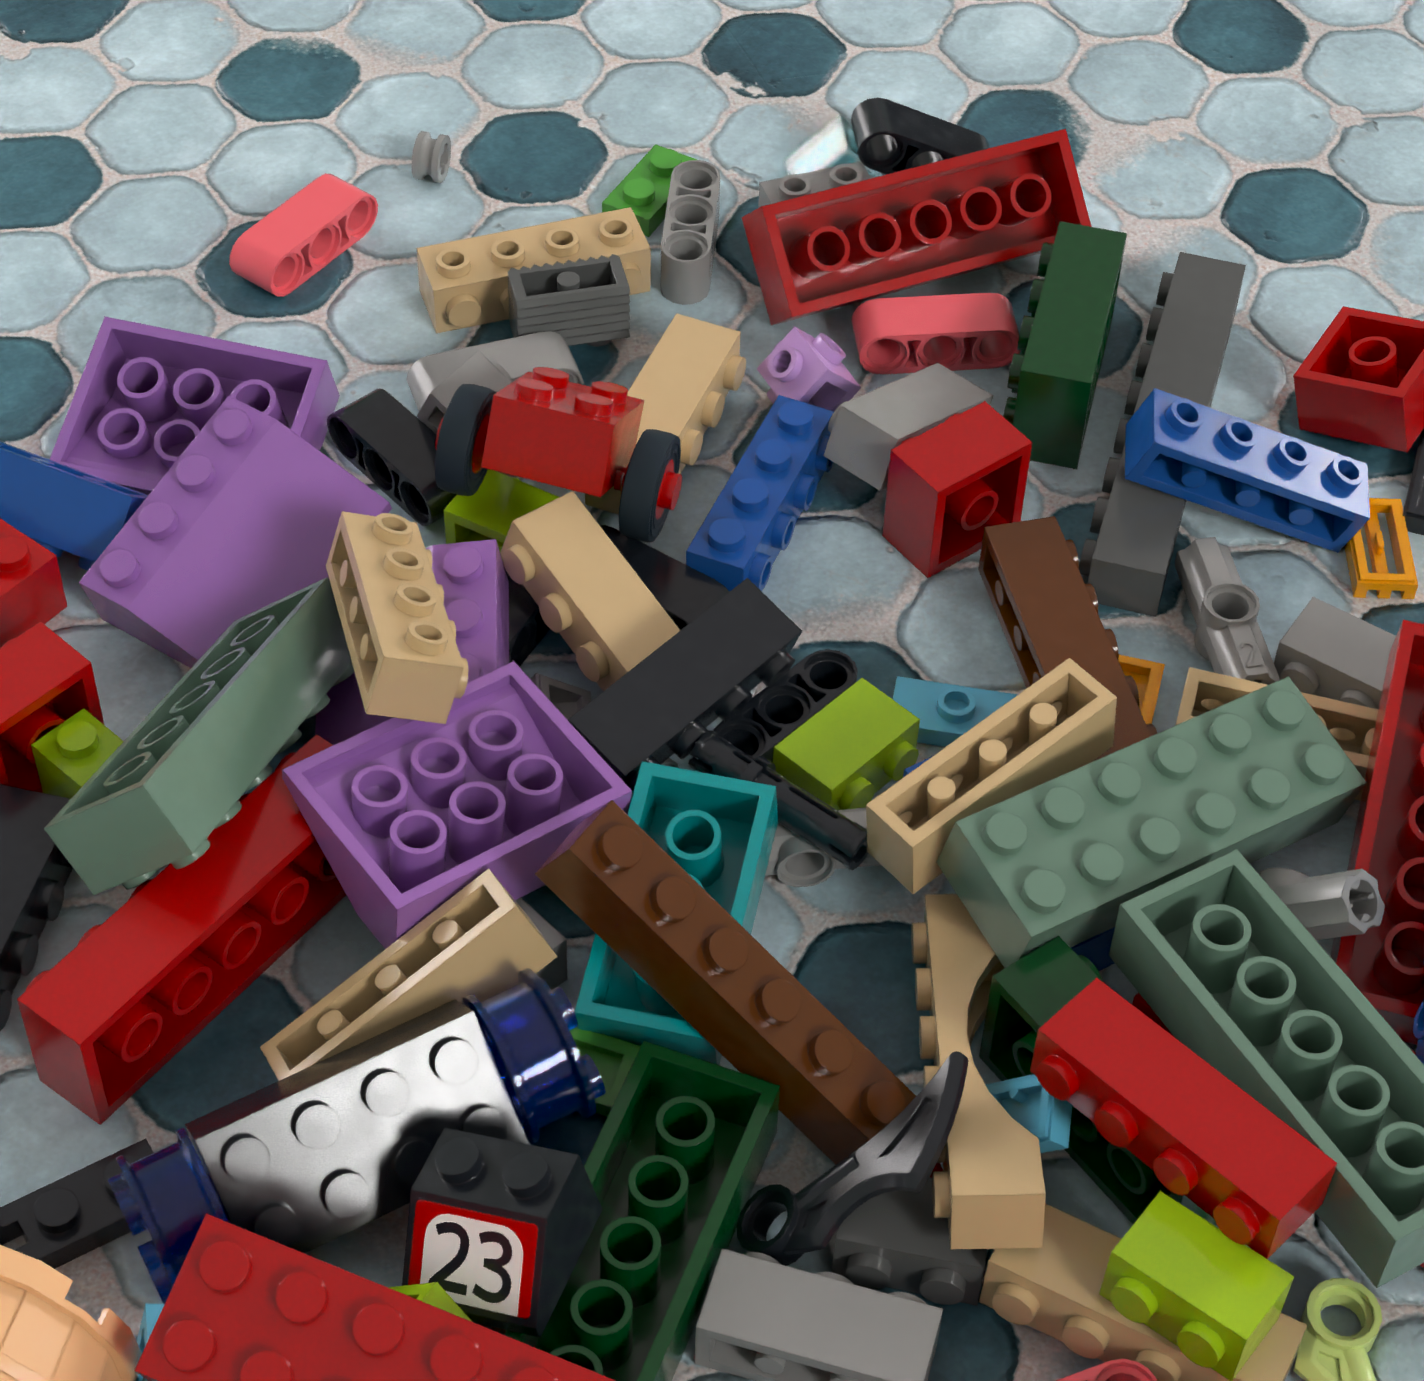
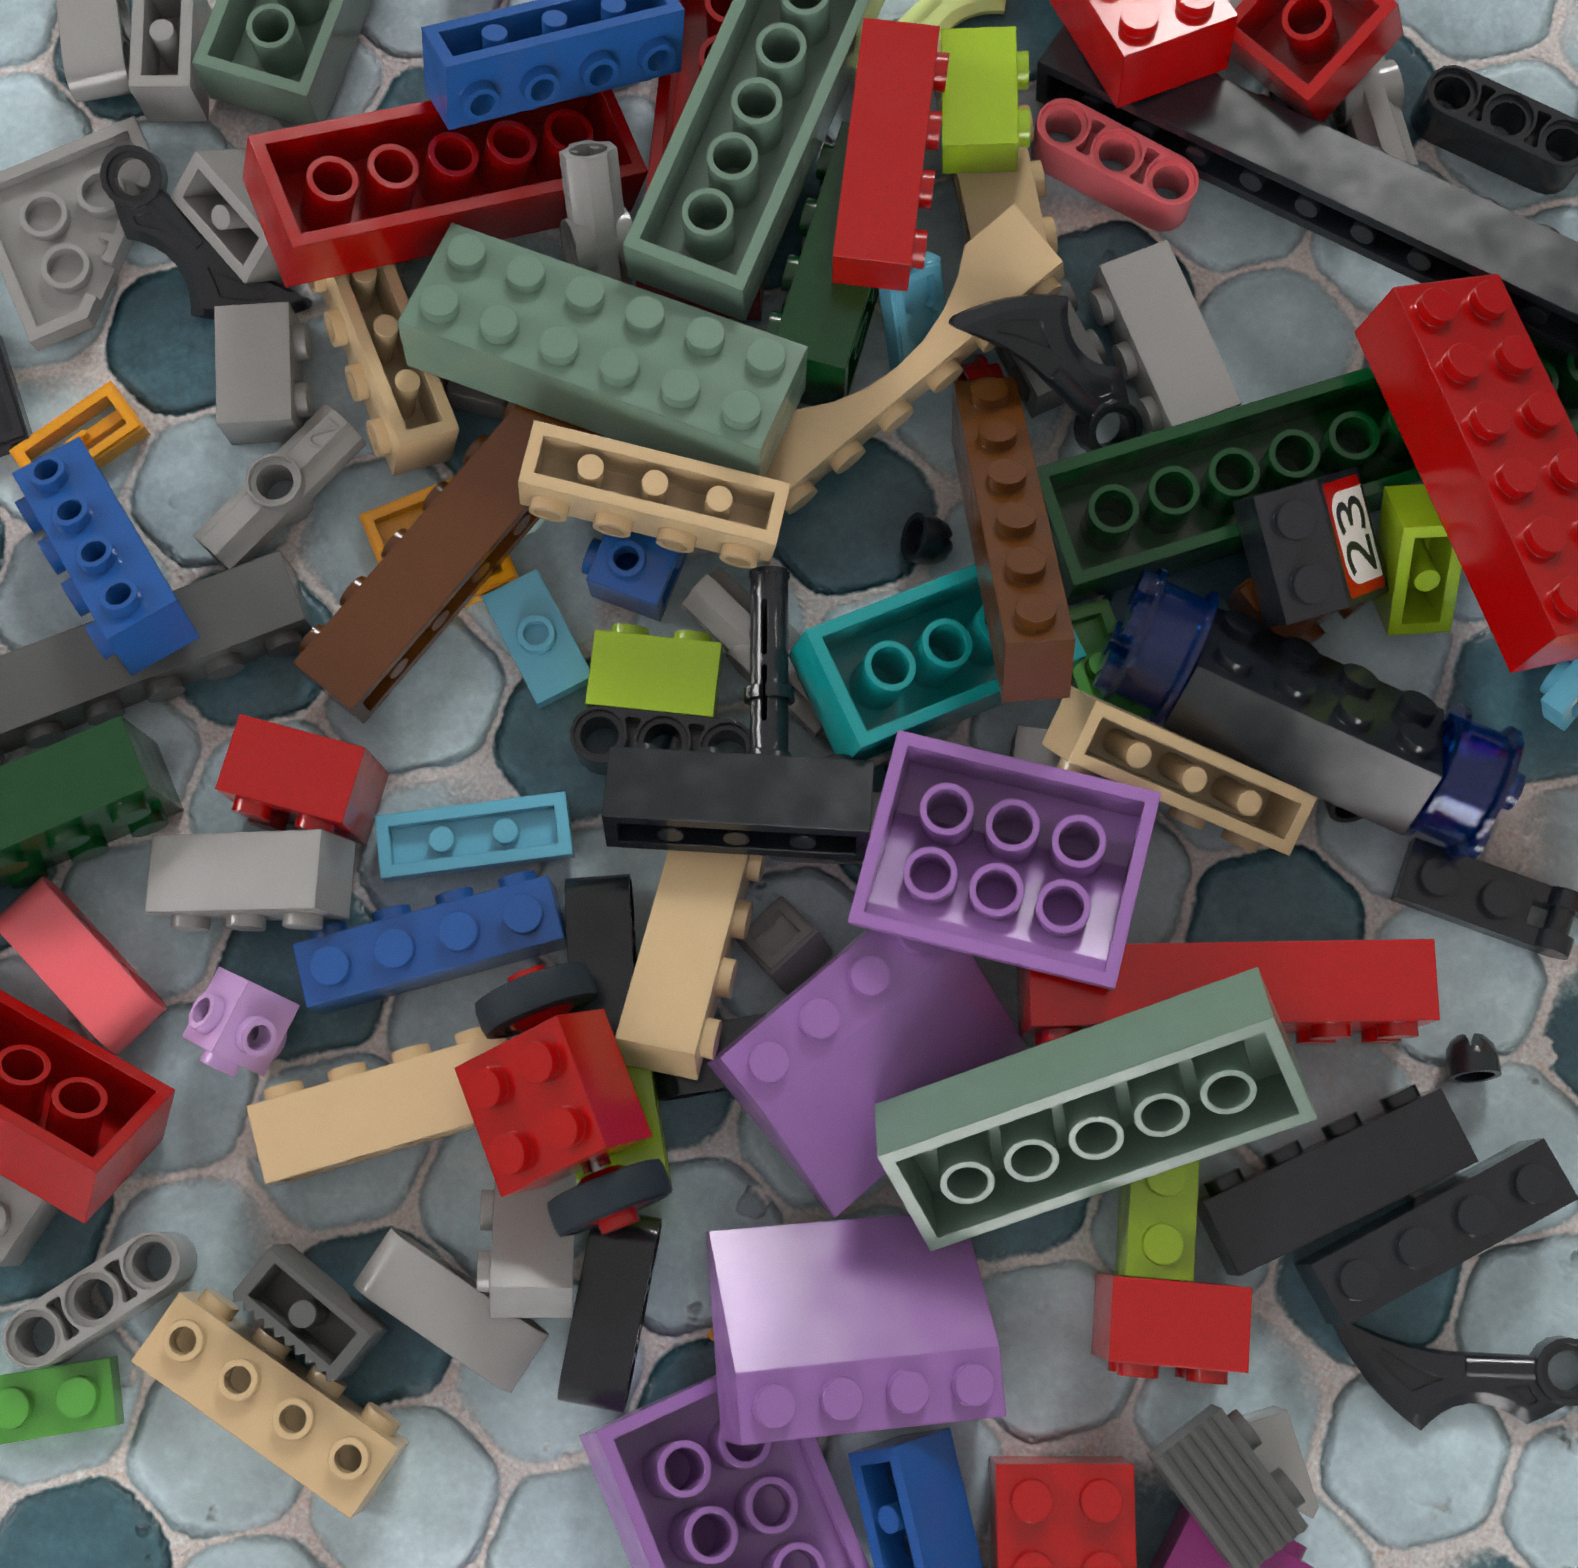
camera: 125 degrees left, 30 degrees up
tan brick [326,511,469,724] -> none
none -> medium azure plate [374,791,575,882]

